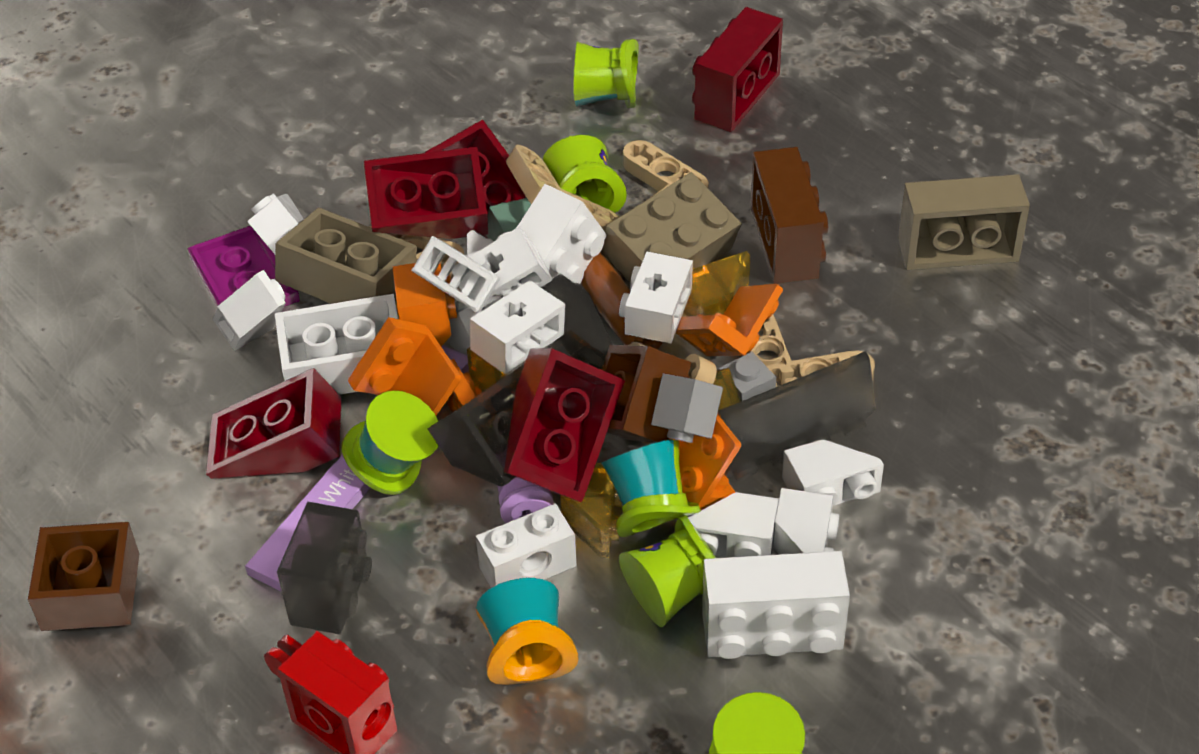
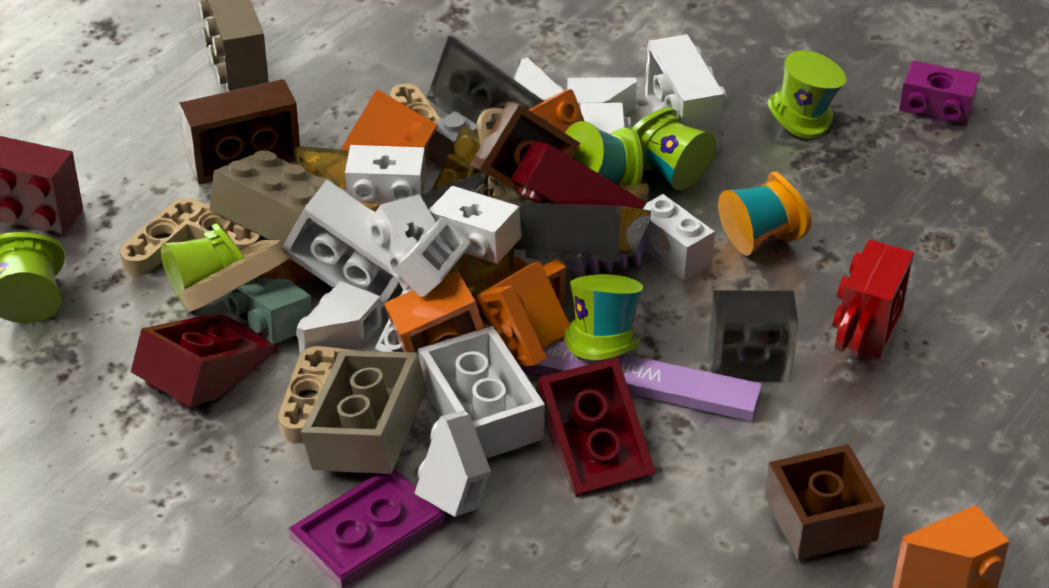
camera: 105 degrees left, 5 degrees down
white slope [247,193,304,254] -> none
dark red slope [364,147,489,239] -> none
light grey brick [651,373,723,443] -> none

